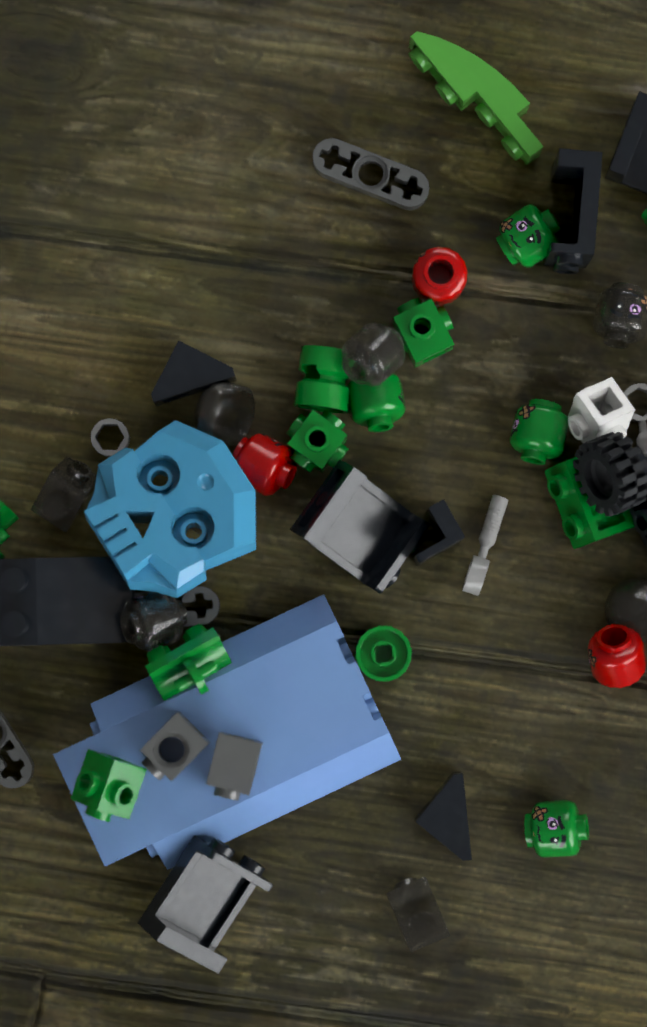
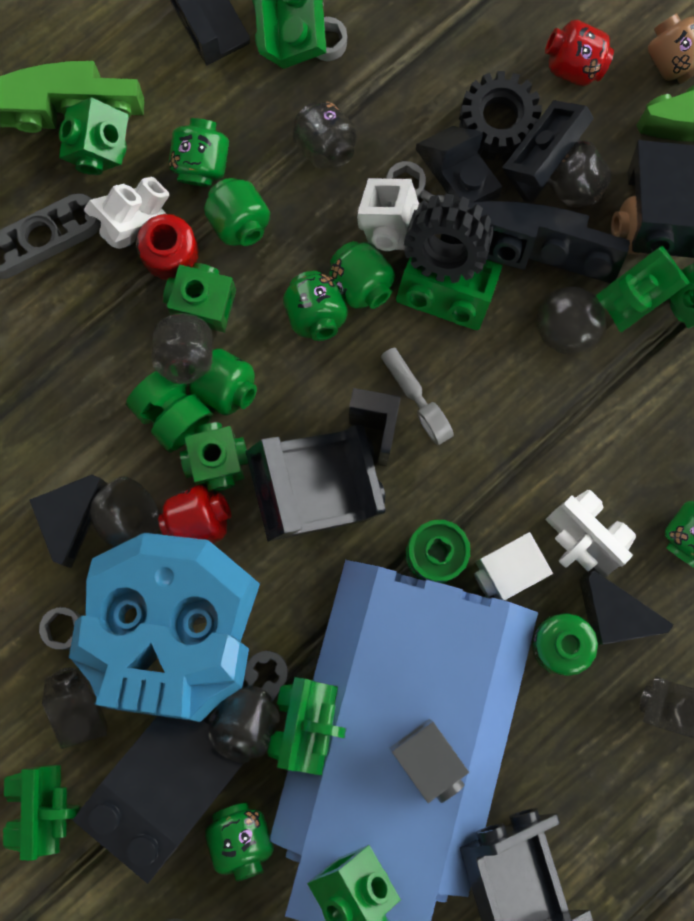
camera: 55 degrees left, 5 degrees down
dark grey brick [140,712,210,781] -> none
black panel [544,148,603,274] -> none
red head [588,624,646,688] -> none
none -> green brick [59,97,129,175]
none -> white hips [84,176,169,249]
none -> green head [204,178,270,246]
none -> green head [204,803,274,882]
none -> green head [283,271,348,341]
none -> white brick [474,532,553,600]
none -> green head [531,613,598,676]
none -> white hips [545,490,636,577]

